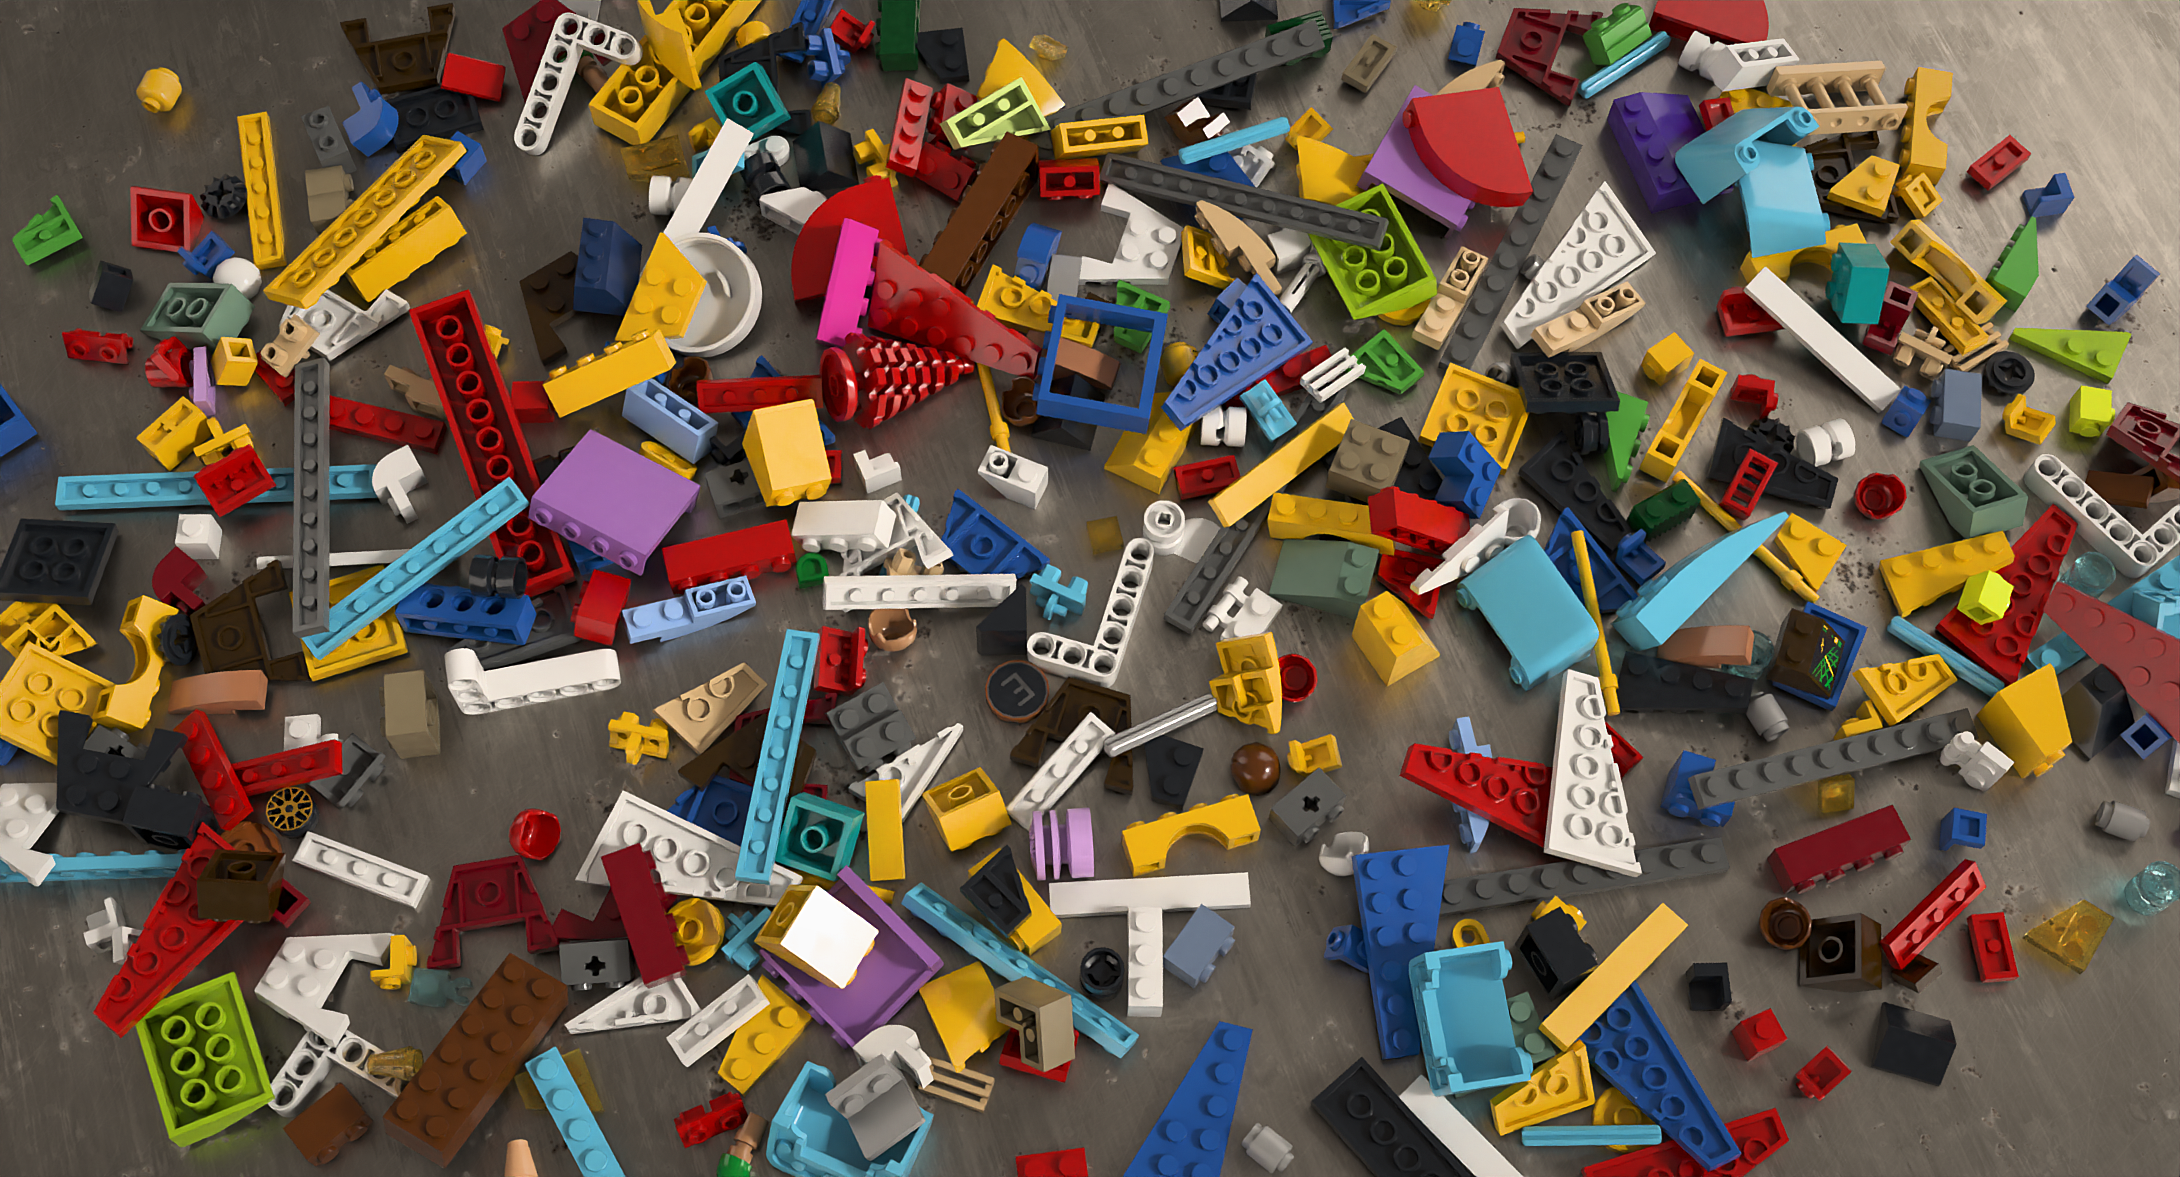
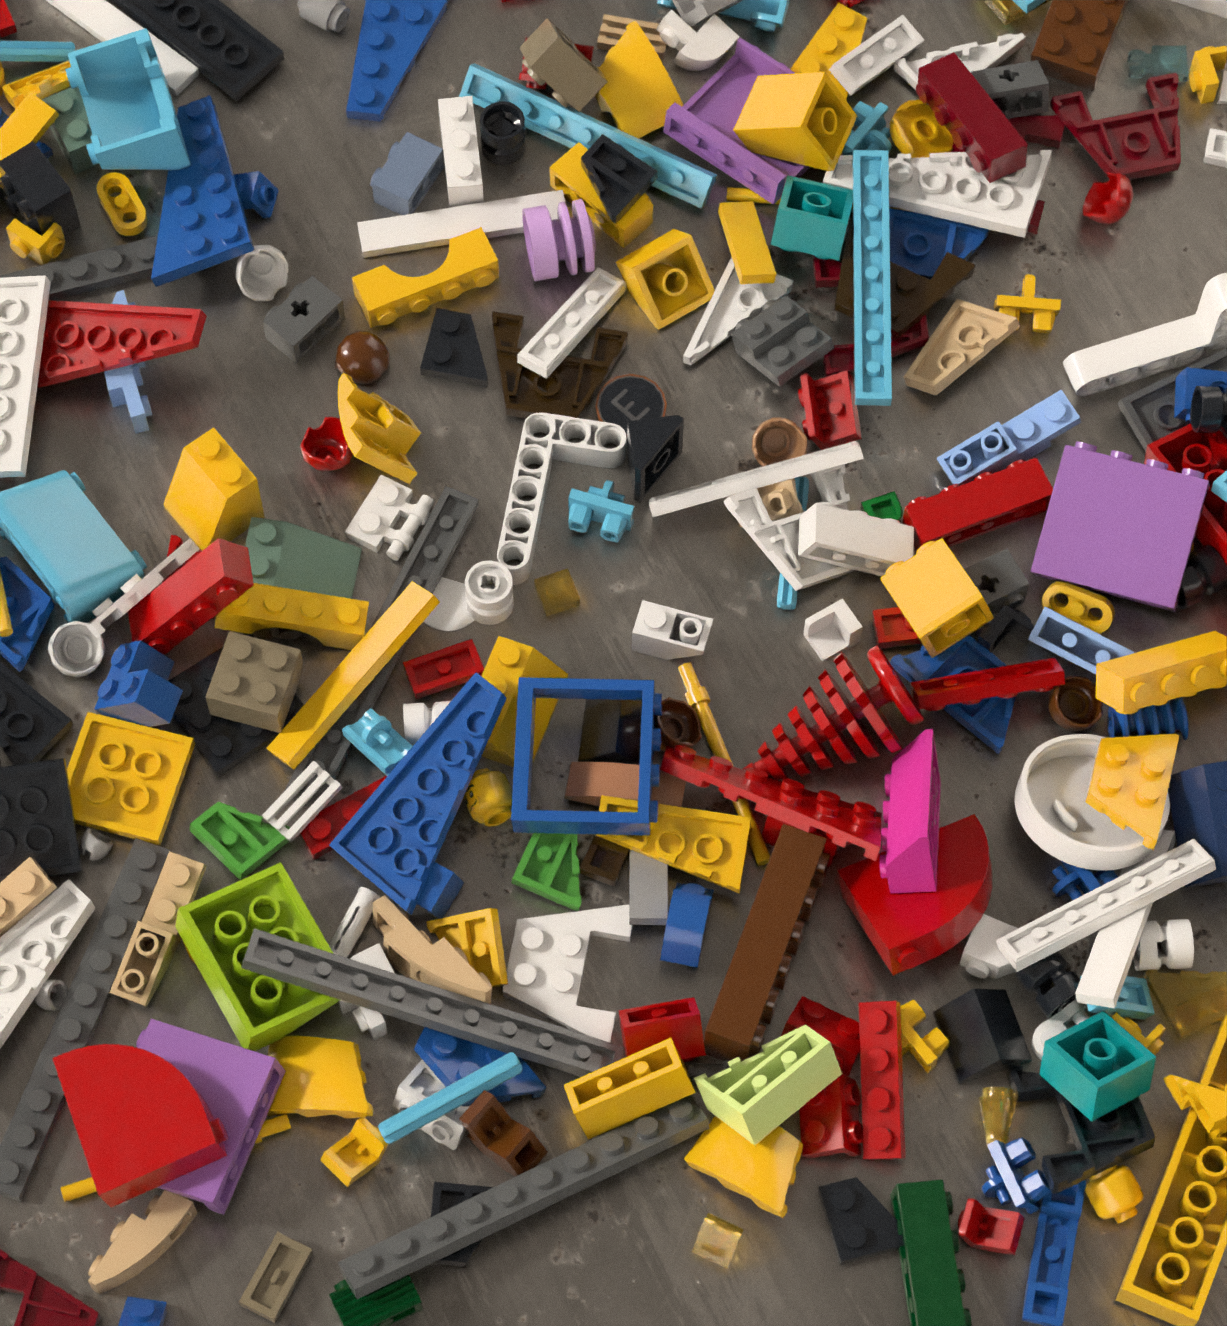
camera: 175 degrees right, 0 degrees up
red brick [570,569,631,646] -> none
blue wing [941,489,1050,579] -> none
light grey axle [1103,693,1217,757] -> none
yellow bracket [1287,734,1342,778] -> none
none -> white tile [996,839,1216,972]

